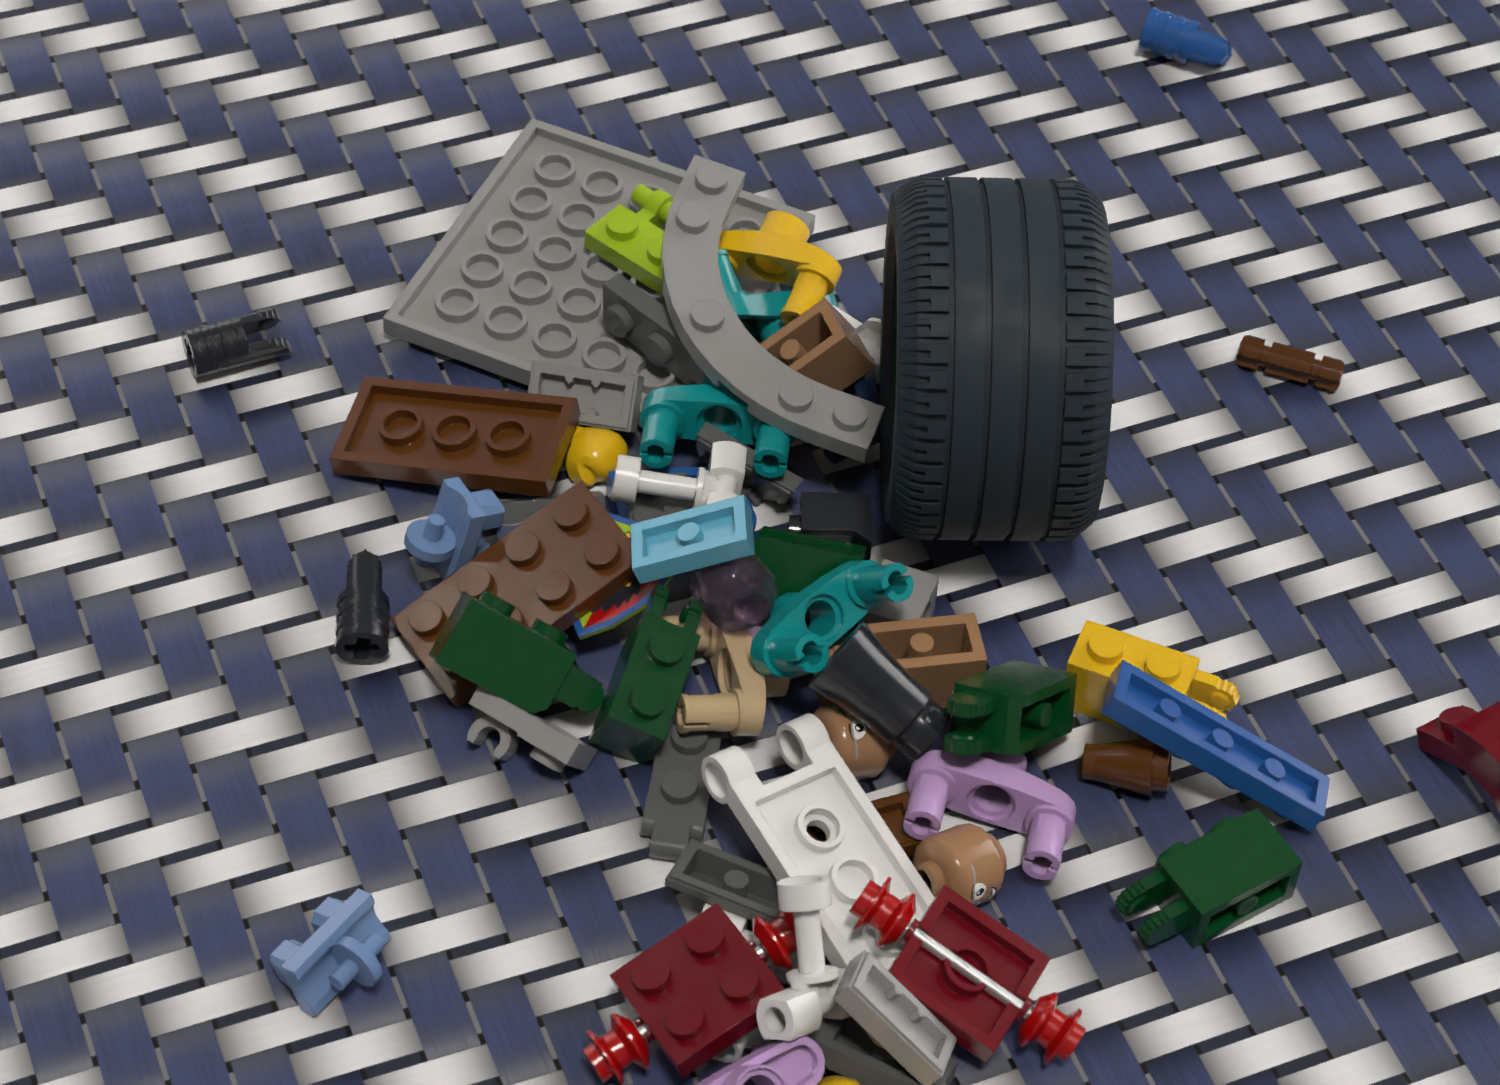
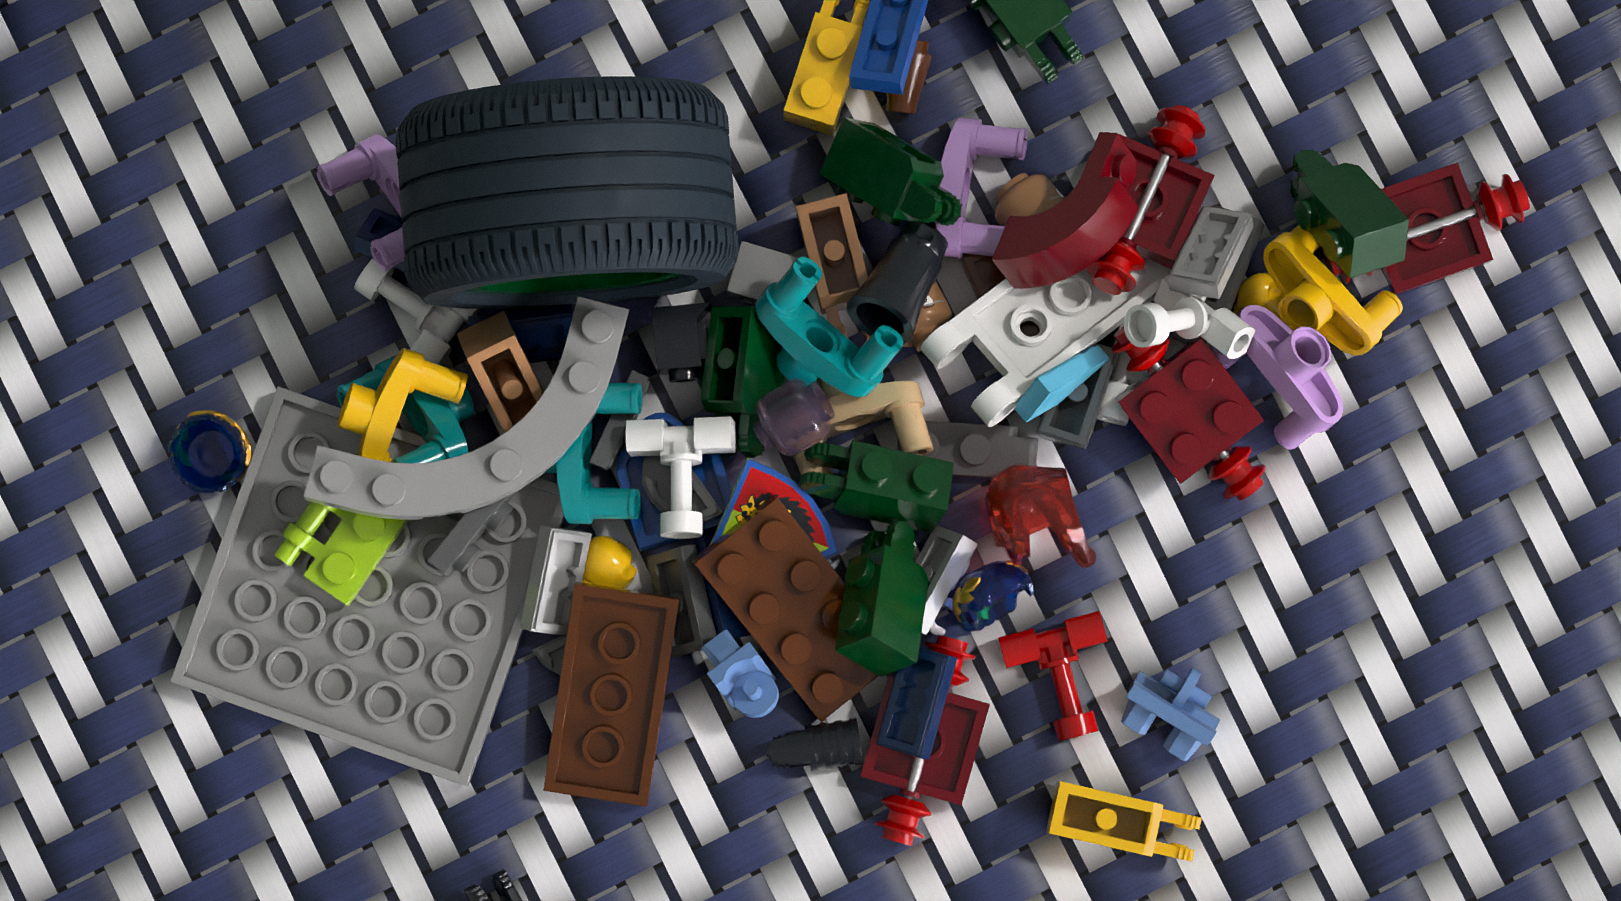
camera: 90 degrees left, 35 degrees up
medium azure plate [631,495,755,584] -> none
none -> clear blue hair [168,410,252,493]
none -> dark red plate [860,635,990,846]
none -> dark blue plate [876,646,957,760]
none -> clear blue hair [952,560,1034,632]
none -> clear red helmet [984,463,1096,568]
none -> dark red arch [991,132,1139,289]
none -> red bar [998,611,1108,742]
none -> medium azure tile [1014,345,1109,423]
none -> yellow hinge [1046,781,1202,862]

